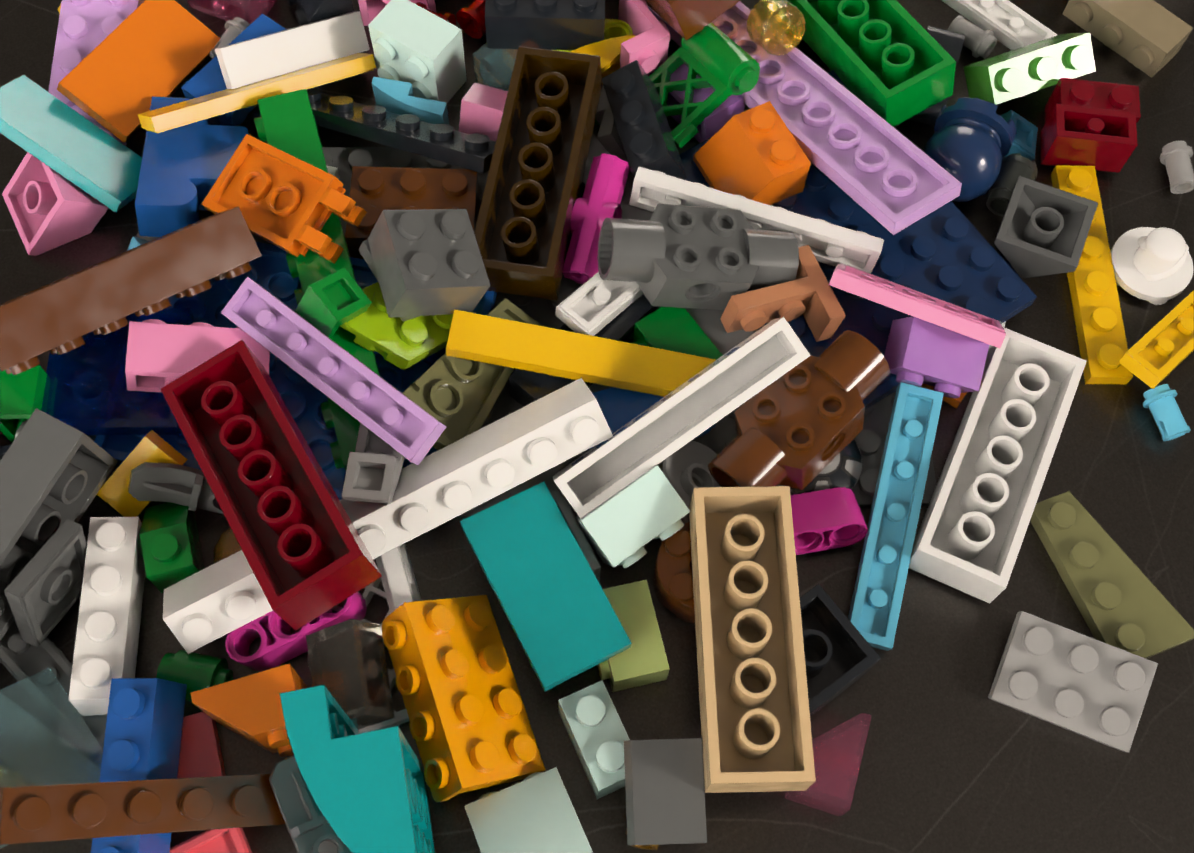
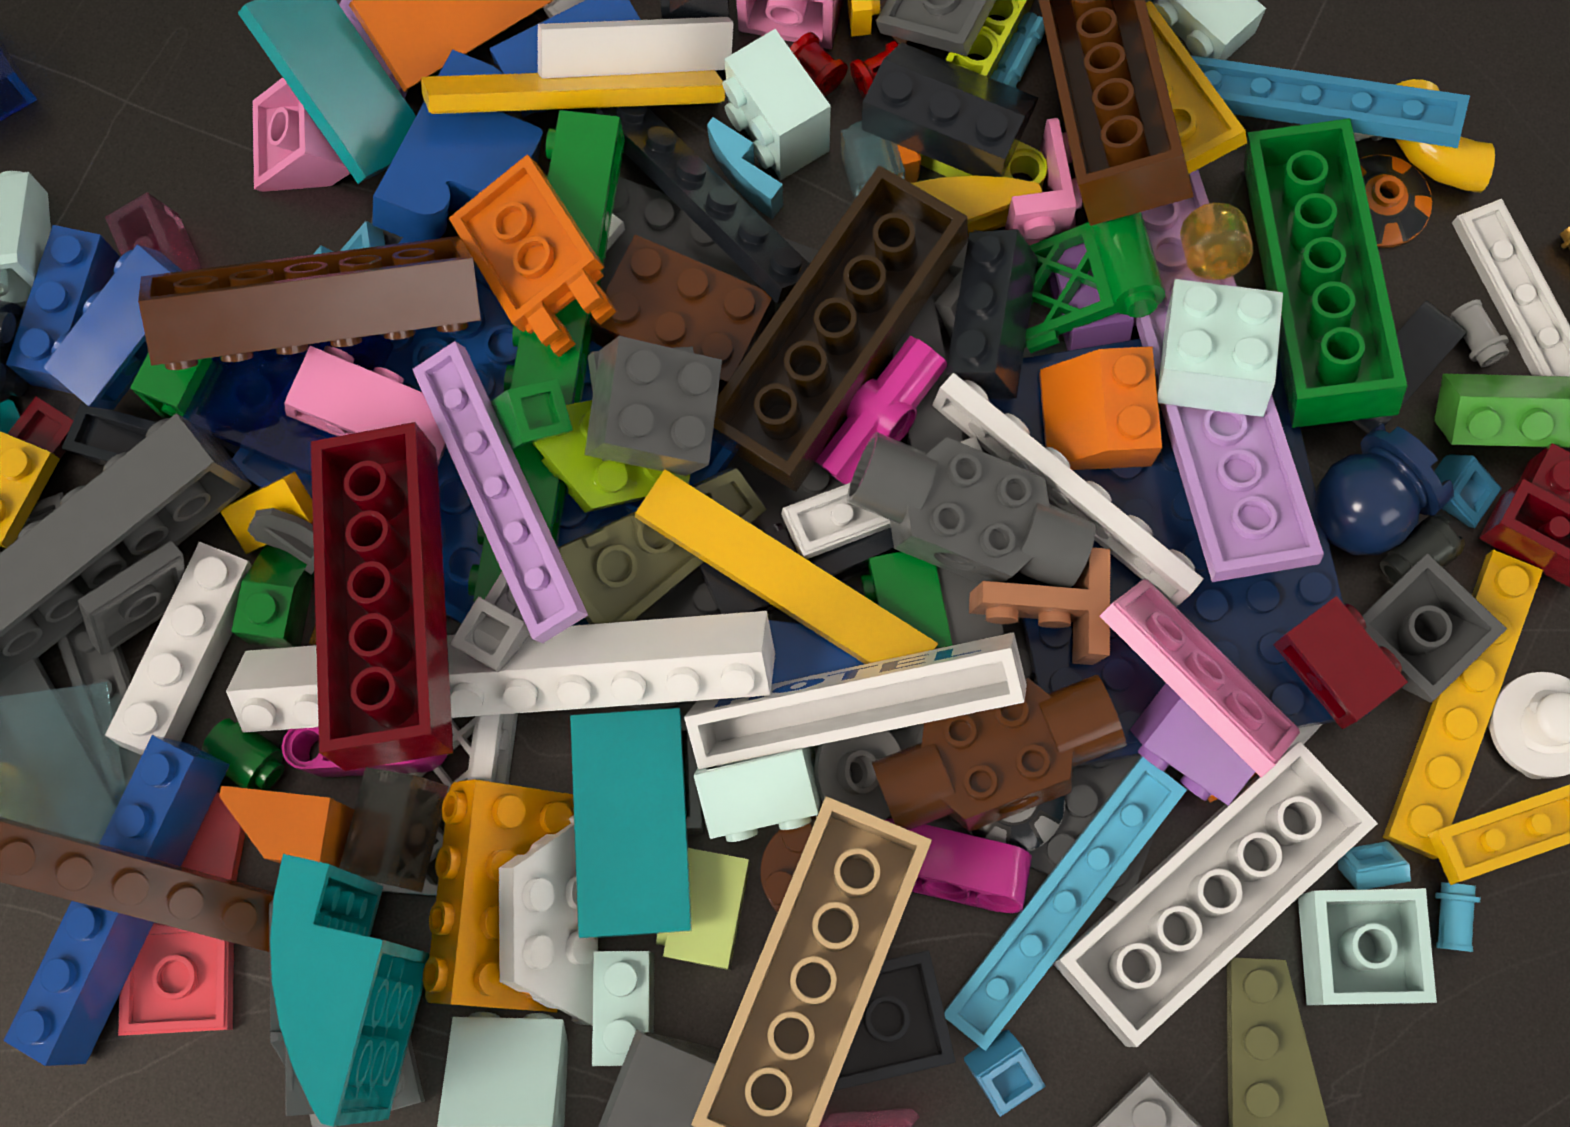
camera: 30 degrees right, 10 degrees up
bright pink brick [459,83,508,142] -> none
none -> white wing [499,815,598,1026]
none -> dark azure slope [964,1029,1046,1117]
none -> light aqua brick [1157,279,1283,417]
none -> dark red brick [1273,596,1408,730]
none -> light aqua brick [1298,888,1437,1006]
none -> medium azure tile [1338,841,1411,890]

